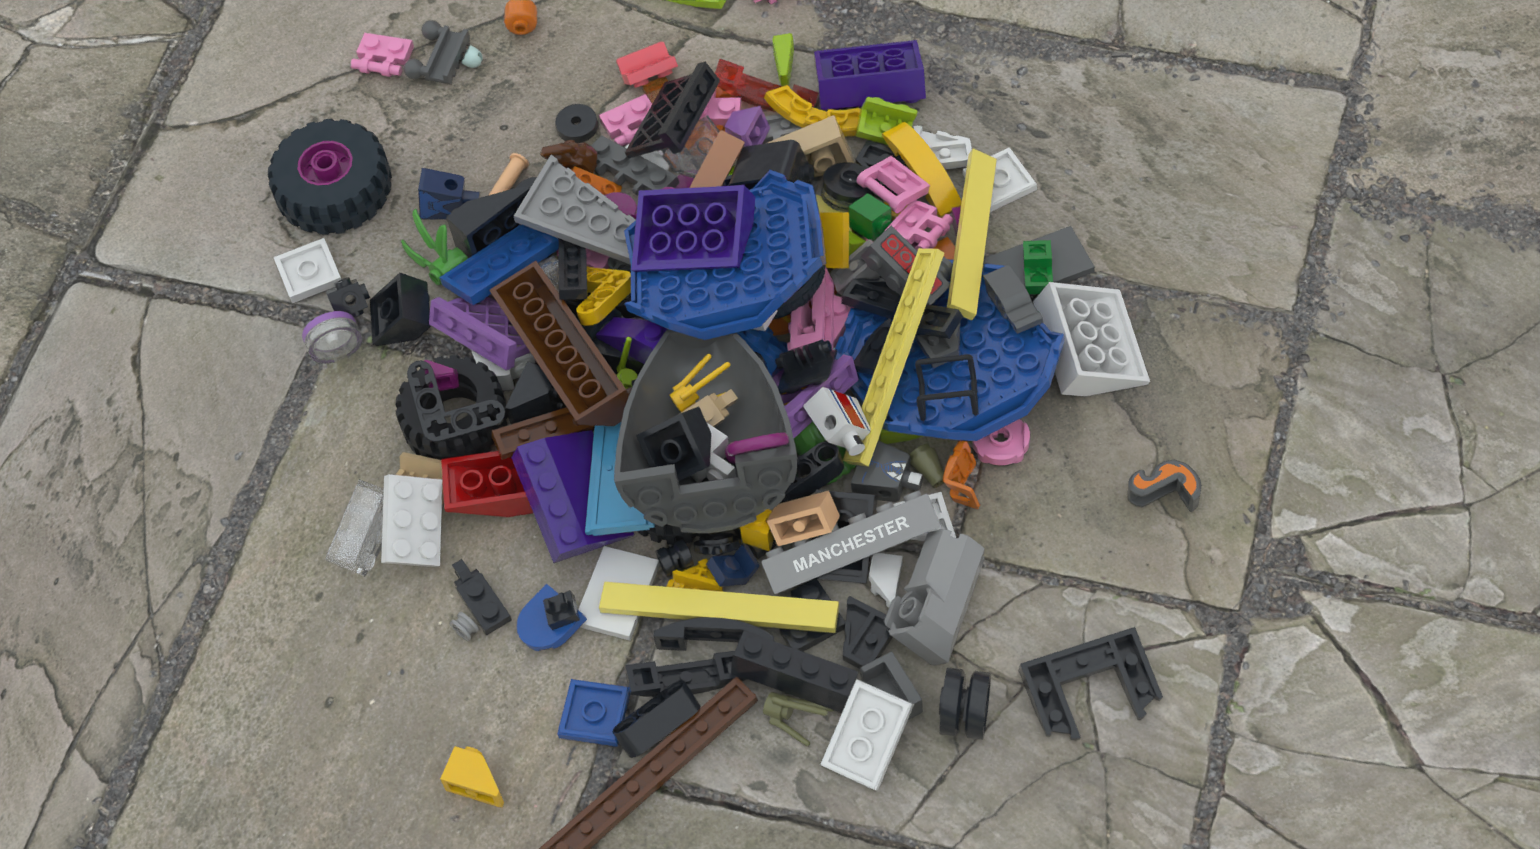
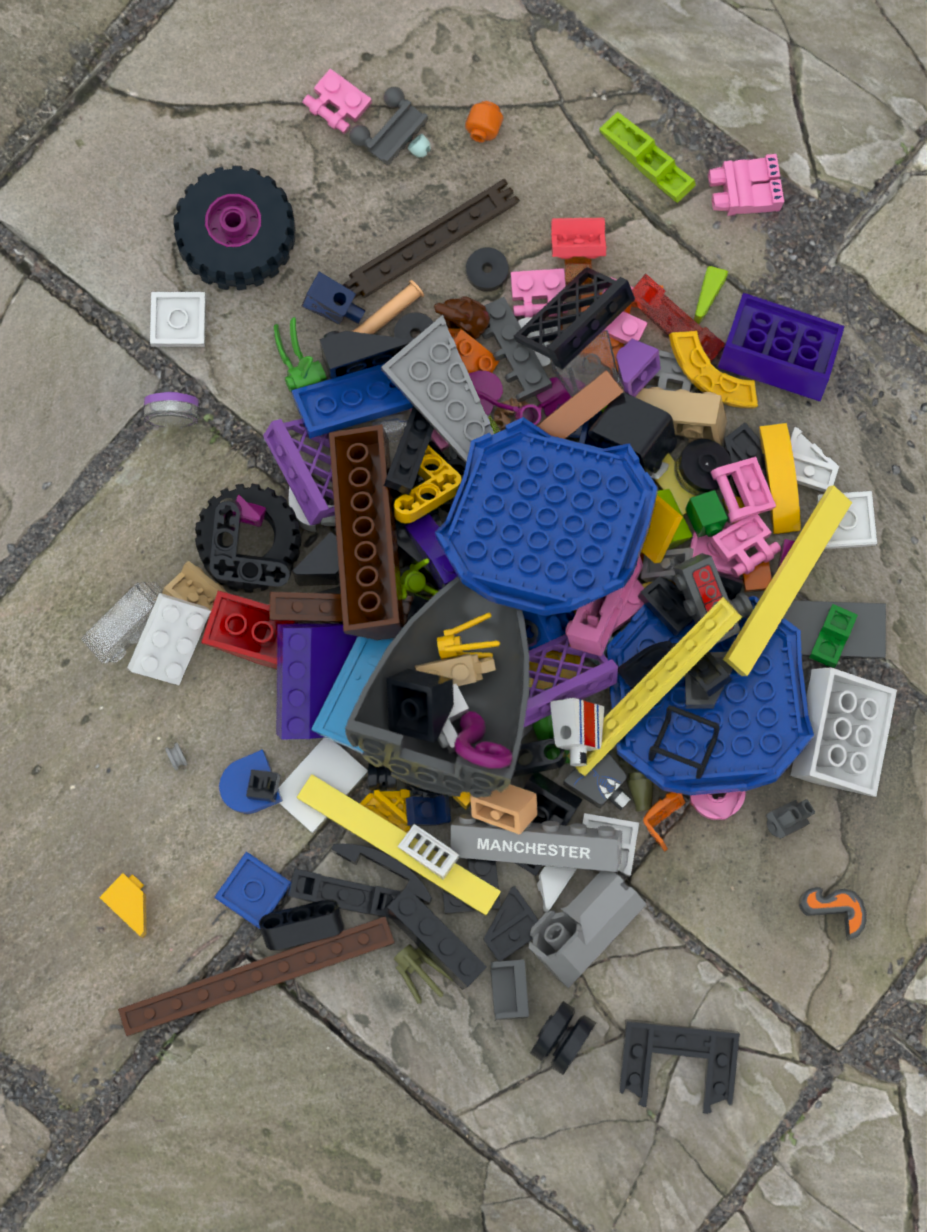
camera: 15 degrees right, 20 degrees up
black brick [325,277,370,318] -> none
black slope [370,272,431,346] -> none
black hinge [452,559,512,635] -> none
dark purple slope [631,185,756,272] -> none
black hinge [775,339,838,394] -> none
white tile [820,679,914,790] -> none
lime bracket [856,97,918,145] -> none
dark grey piece [984,265,1043,334] -> none
none -> dark brown hinge [343,179,520,298]
none -> white slope [398,824,460,880]
none -> dark grey hips [766,799,815,839]

